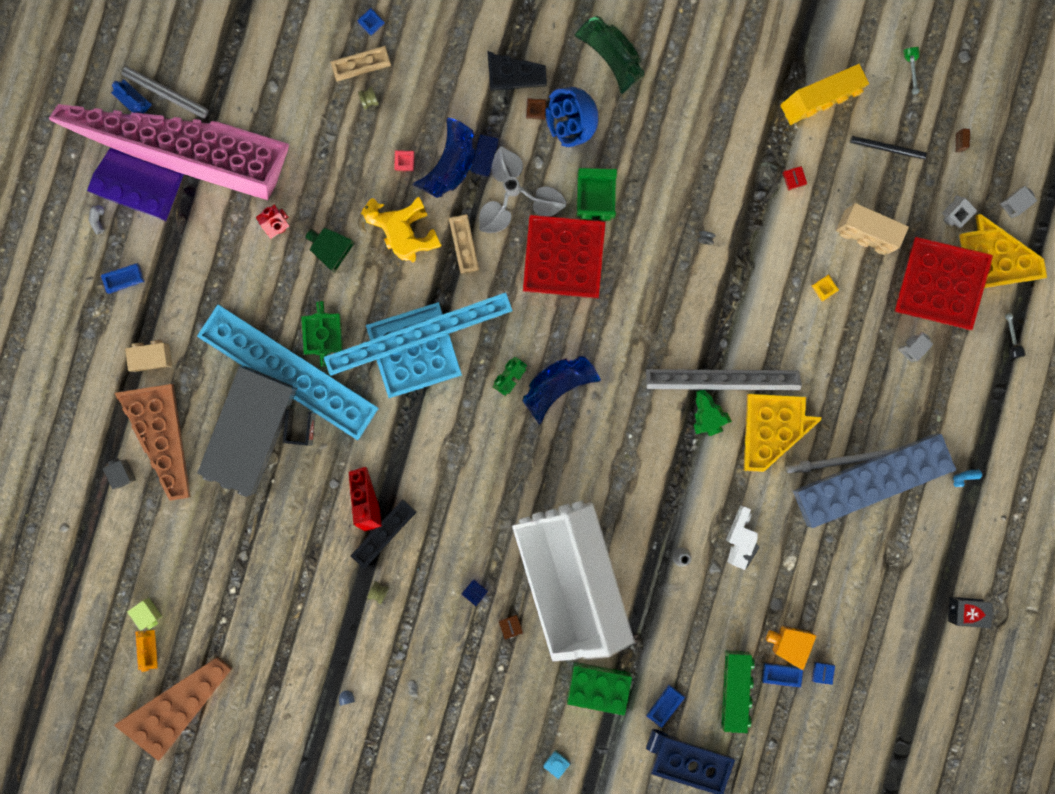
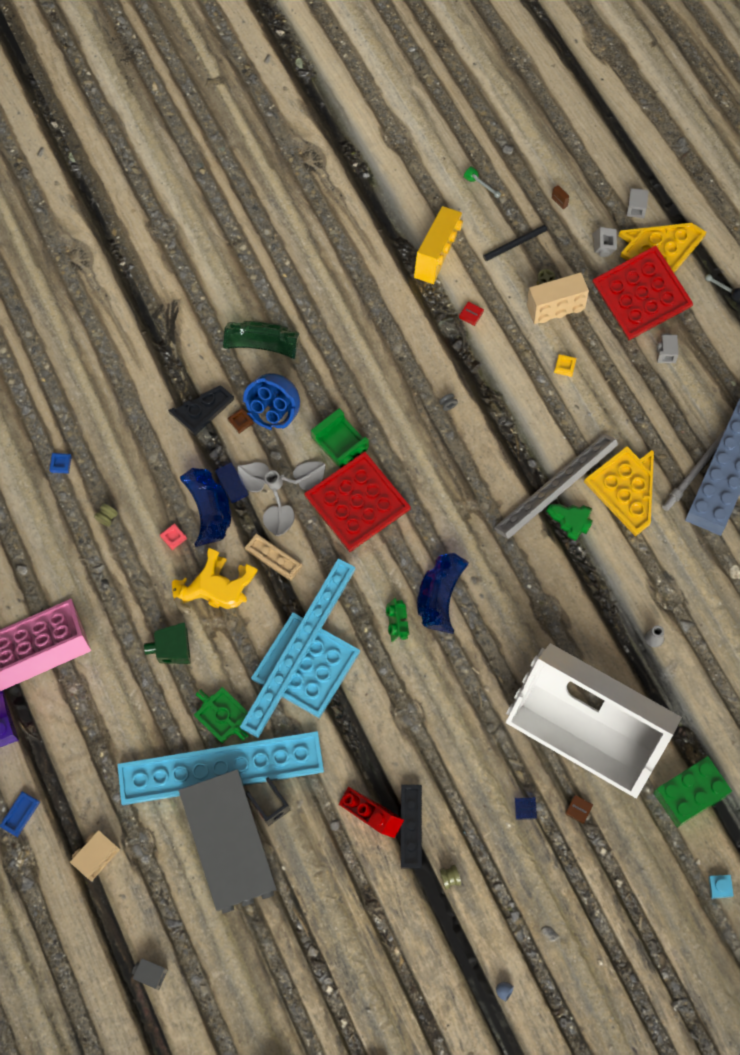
camera: 40 degrees left, 20 degrees down
nougat wing [115,384,191,501] -> none
red brick [256,204,289,239] -> none
tan tile [331,46,391,81] -> none
white plate [726,505,760,570] -> none
none -> olive wheel [537,269,556,285]

